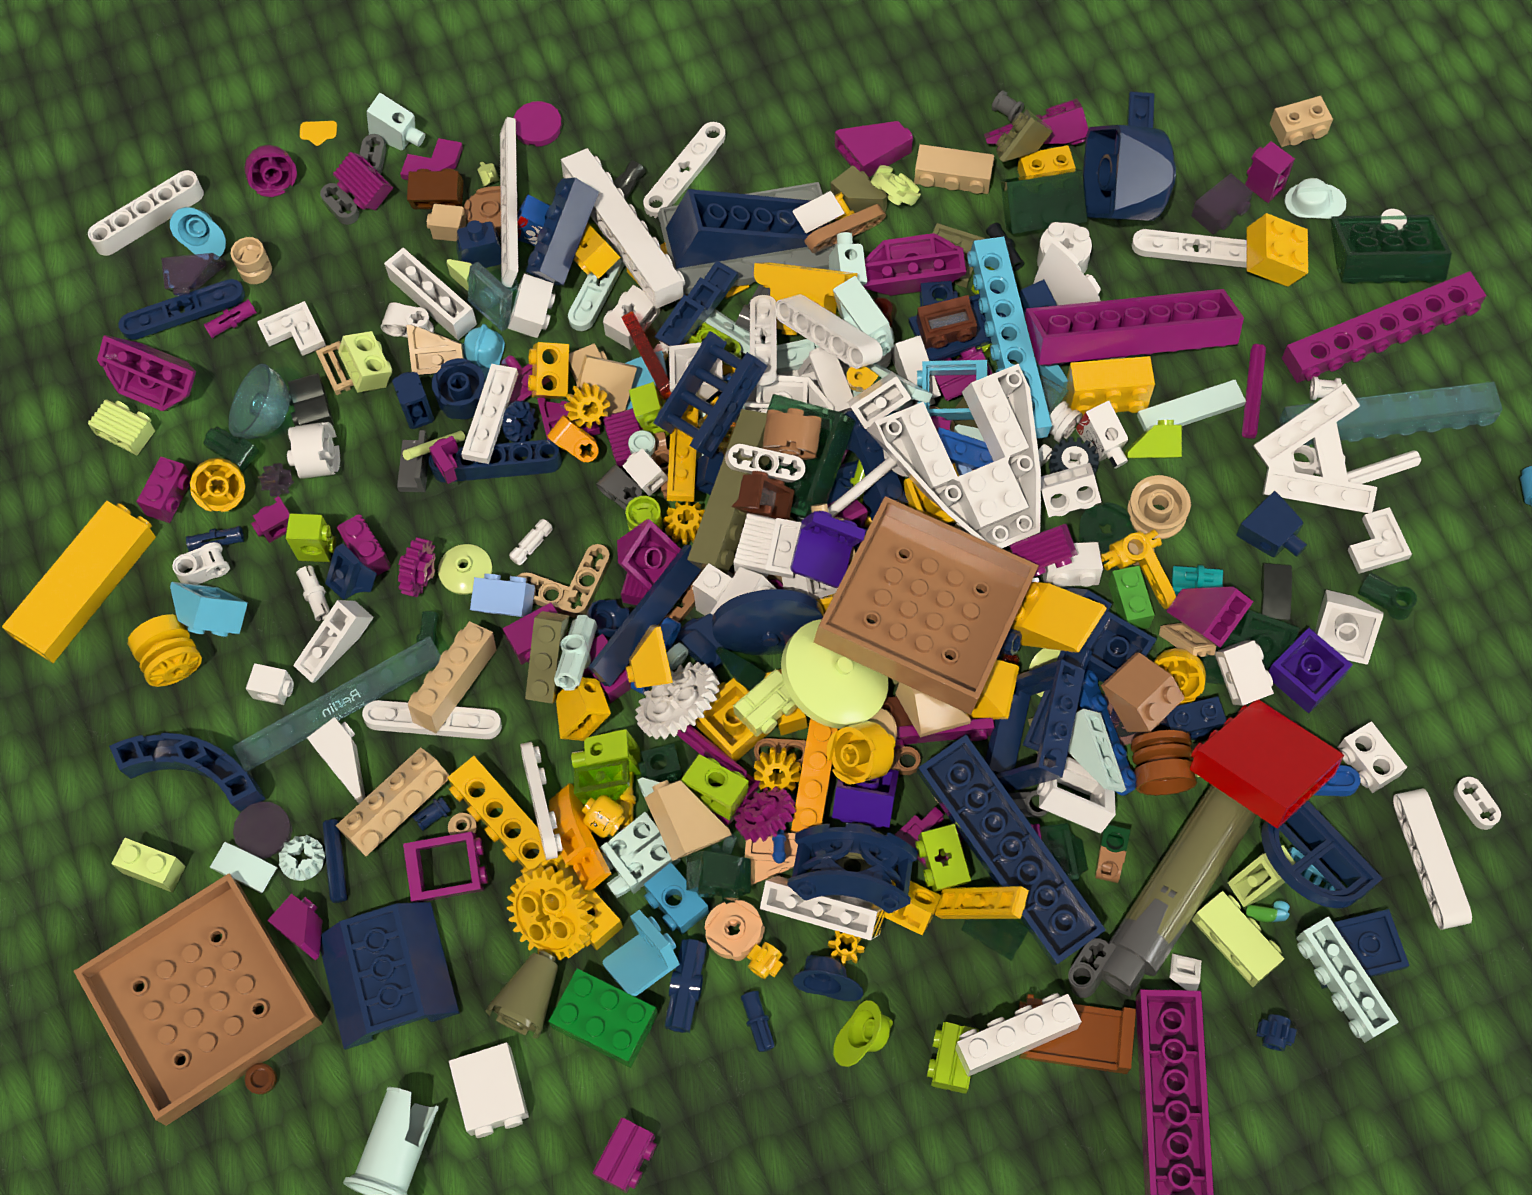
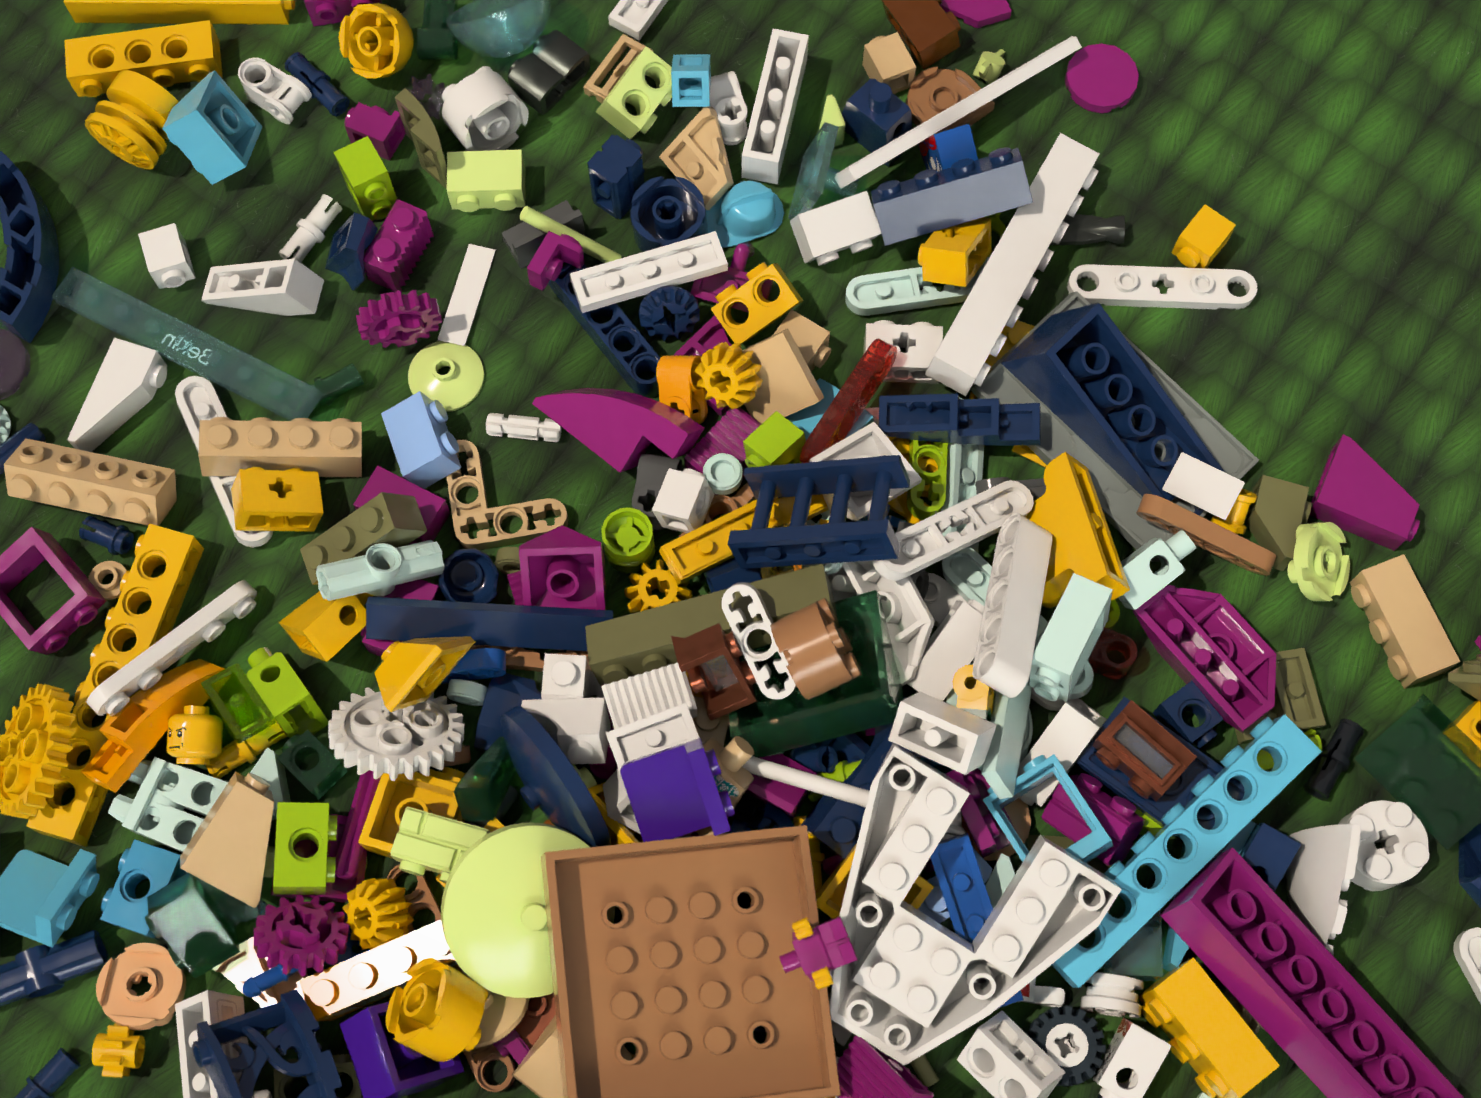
camera: 55 degrees right, 5 degrees up
none -> yellow brick [64,20,223,97]
none -> yellow brick [231,467,324,532]
none -> olive slope [395,88,447,189]
none -> white sticker [437,244,496,346]
none -> yellowish green brick [447,149,526,212]
none -> olive tile [495,547,520,575]
none -> magenta slope [532,388,705,473]
none -> medium azure brick [671,54,711,107]
none -> magenta piece [779,916,858,990]
none -> yellow brick [1172,204,1236,268]

